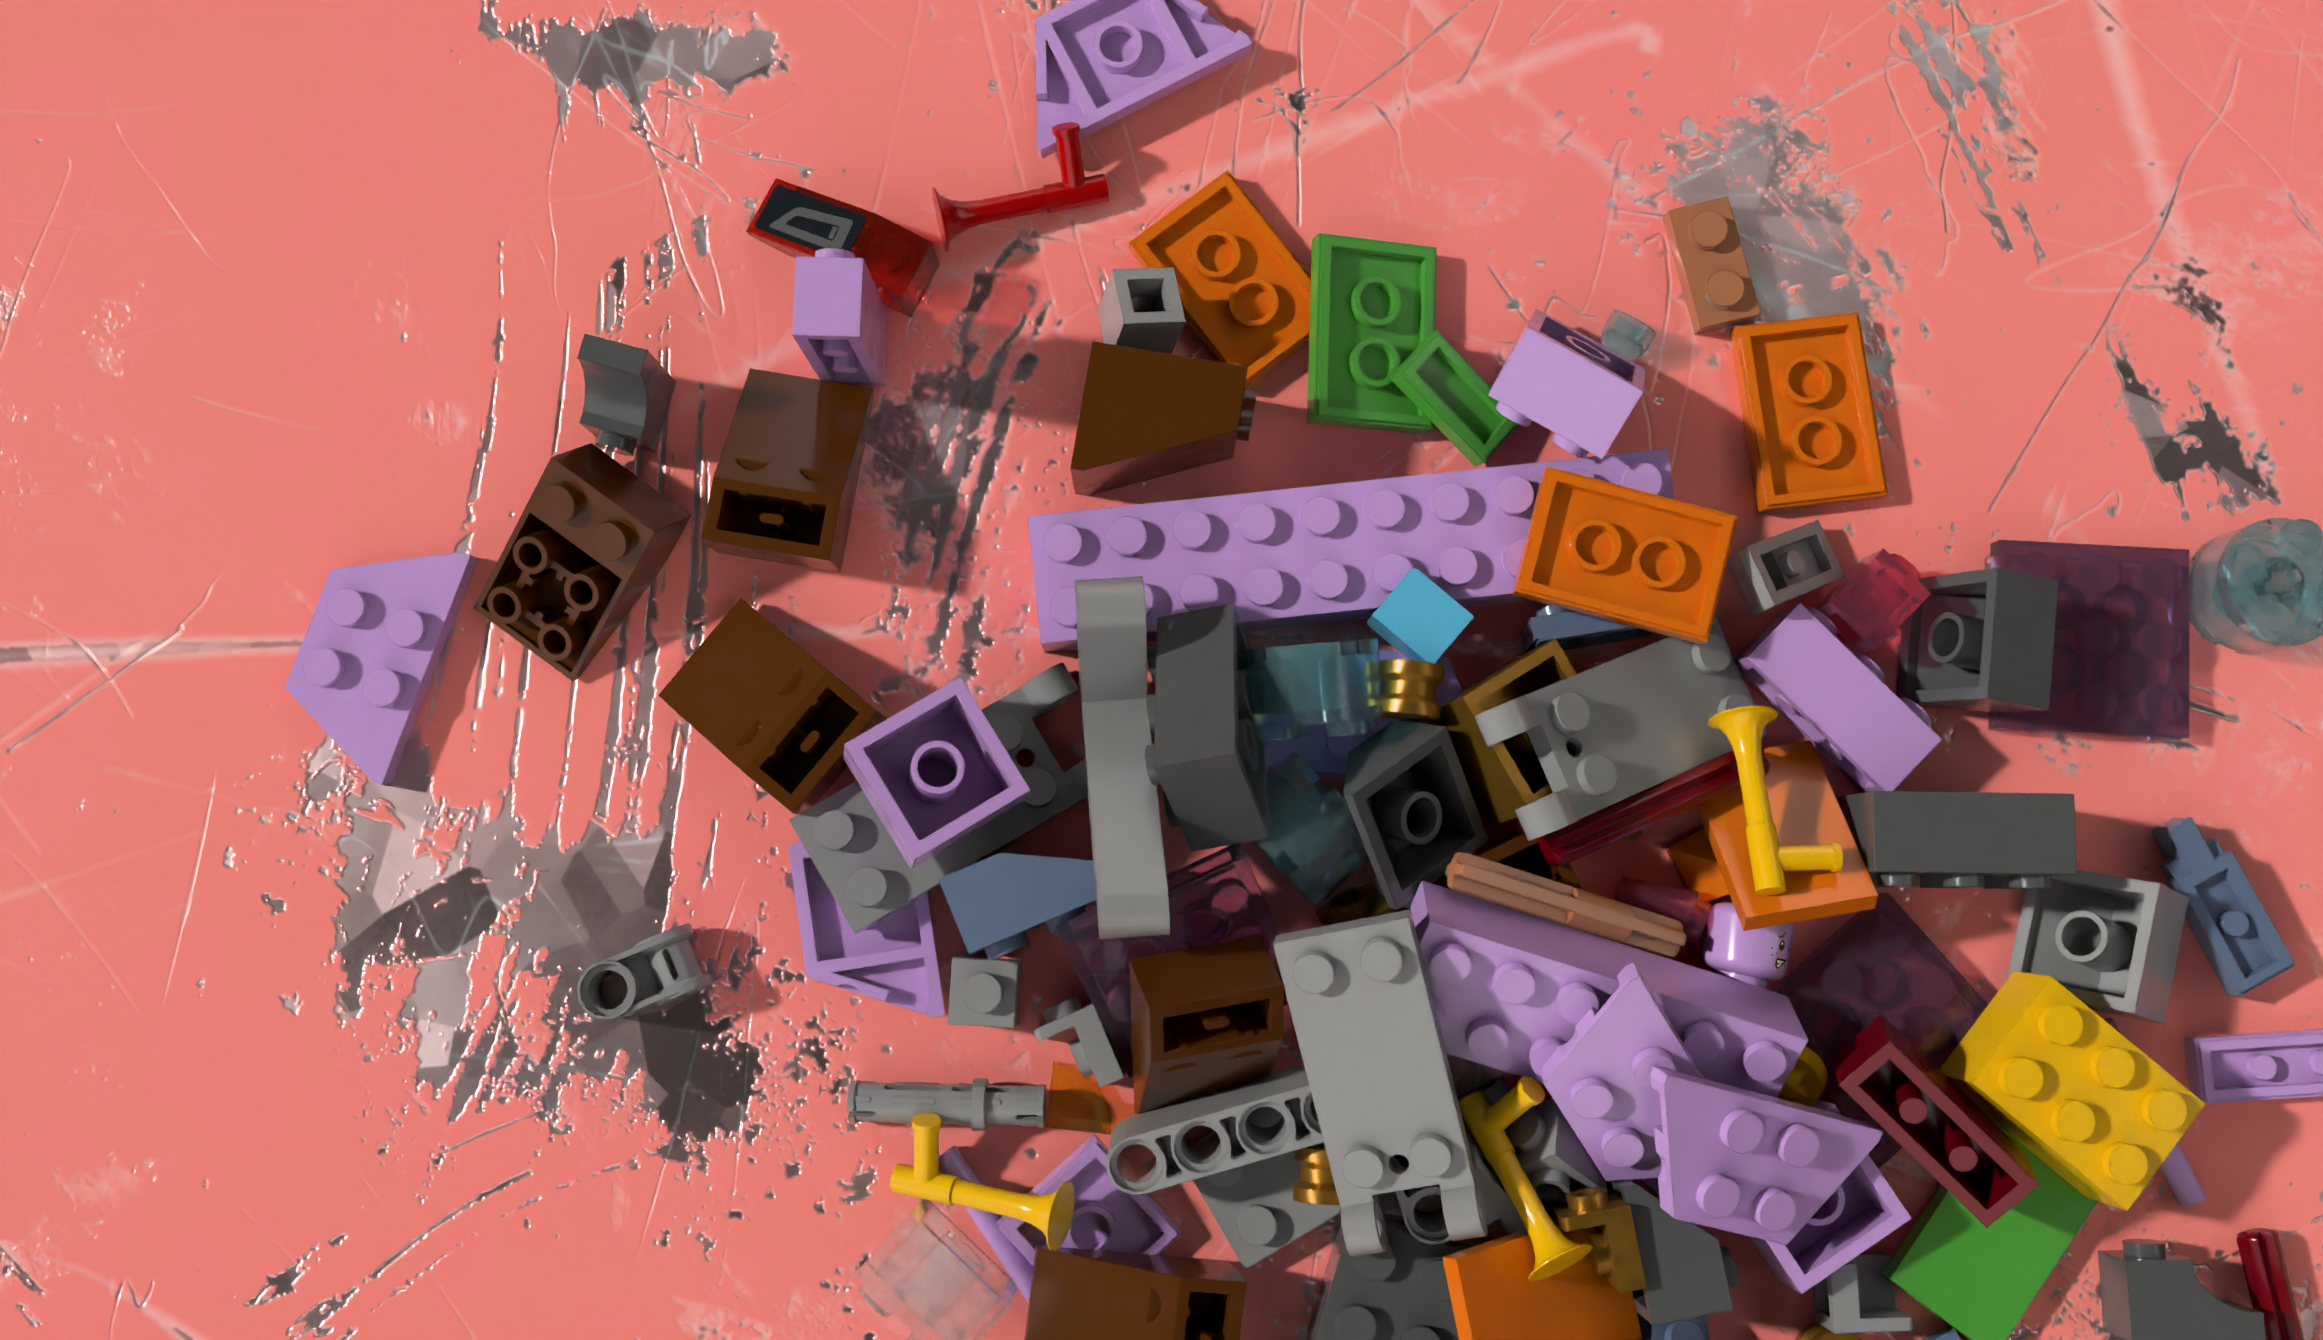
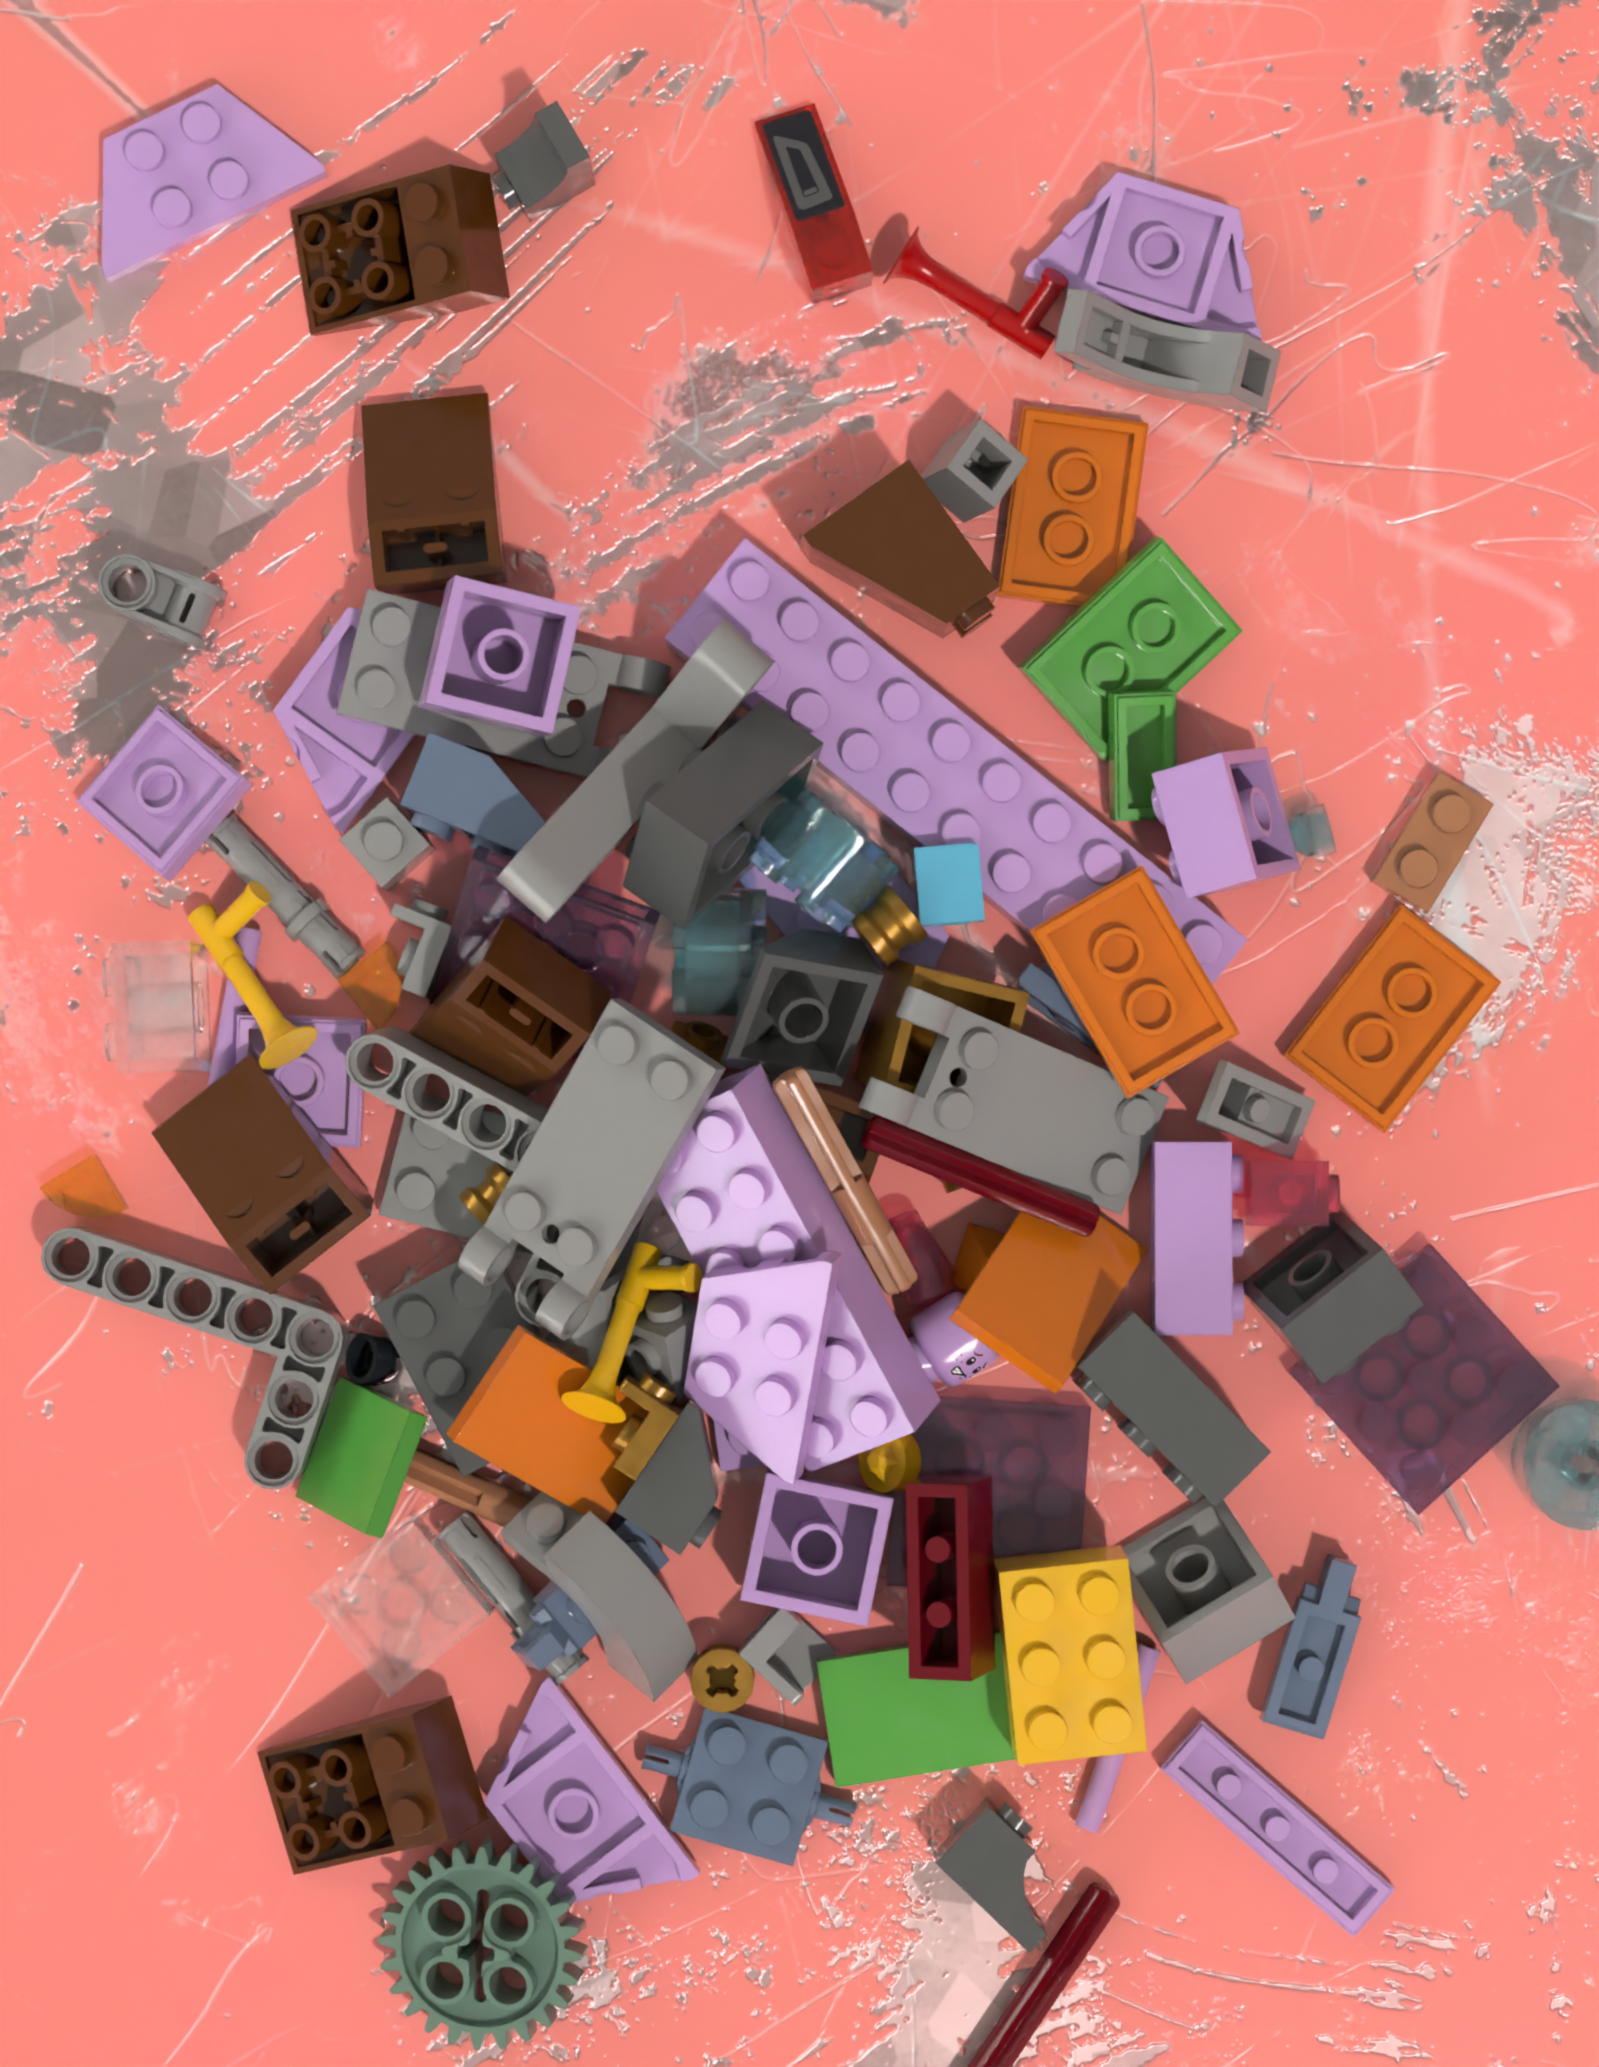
camera: 45 degrees right, 5 degrees up
reddish brown slope [701,368,874,573] -> none
lavender brick [792,248,888,386] -> none
lavender wing [1650,1065,1883,1245] -> none
yellow piece [1708,706,1843,896] -> none
none -> lavender tile [76,705,253,882]
none -> light grey arch [1054,289,1281,413]

